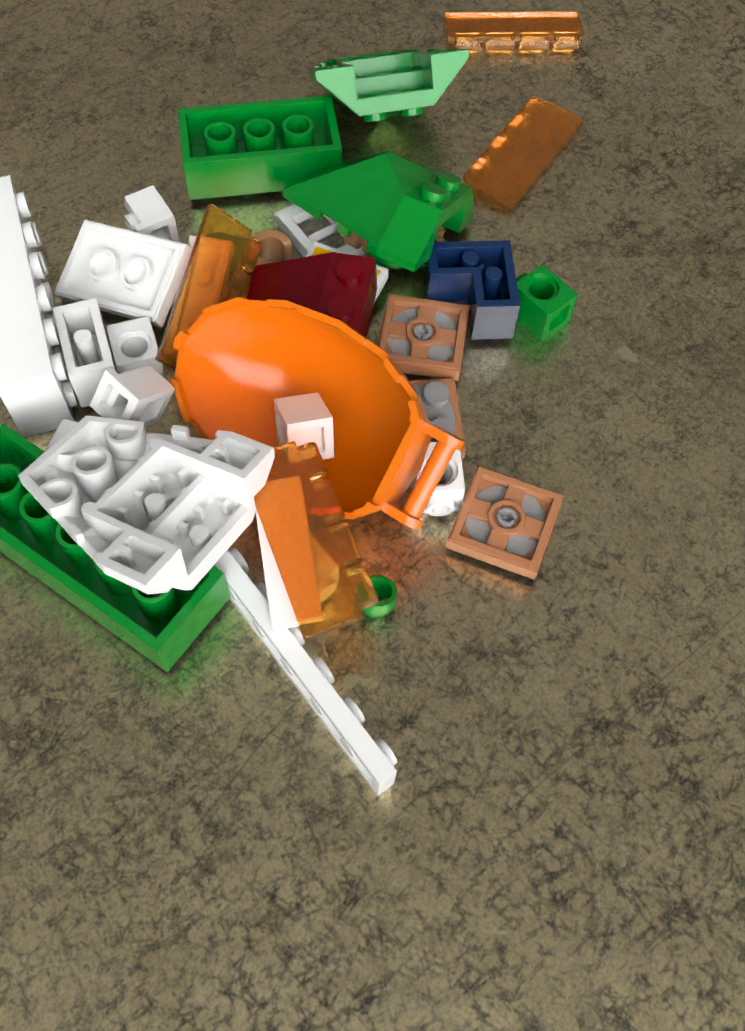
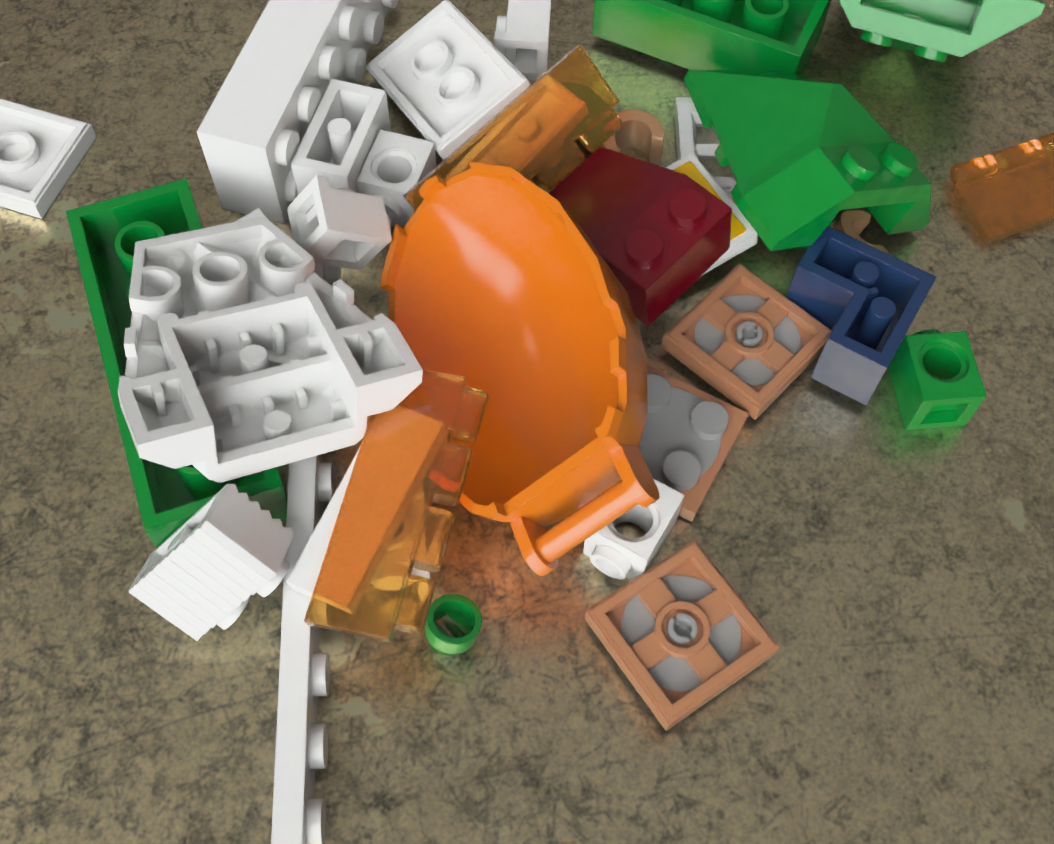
camera: 35 degrees right, 0 degrees up
brick [274,392,334,465] -> none
none -> white brick [128,484,294,641]

